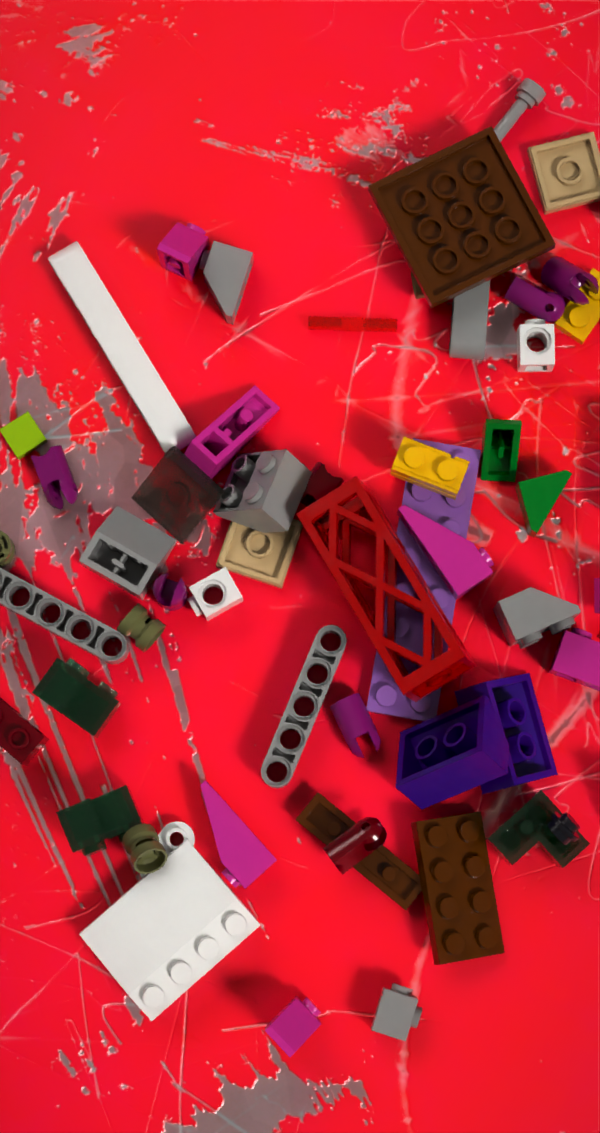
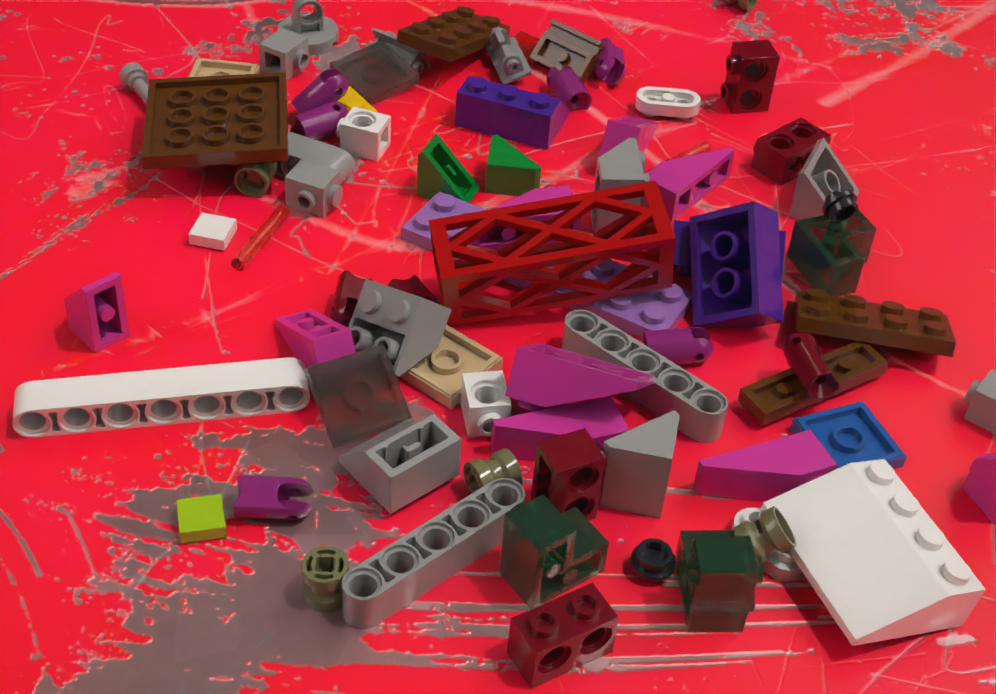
camera: 75 degrees left, 40 degrees down
magenta piece [153,573,189,611] -> none
light grey slope [199,241,254,325] -> none
yellow brick [390,437,470,500] -> none
none -> white tile [188,212,237,251]
none -> light grey brick [285,159,343,218]
none -> dark red piece [330,270,373,325]
none -> dark pink slope [490,396,629,461]
none -> dark pink slope [505,343,656,411]
none -> dark red brick [530,428,607,533]
none -> slope [598,410,680,518]
none -> black plate [630,538,676,582]
none -> blue tile [790,401,907,469]

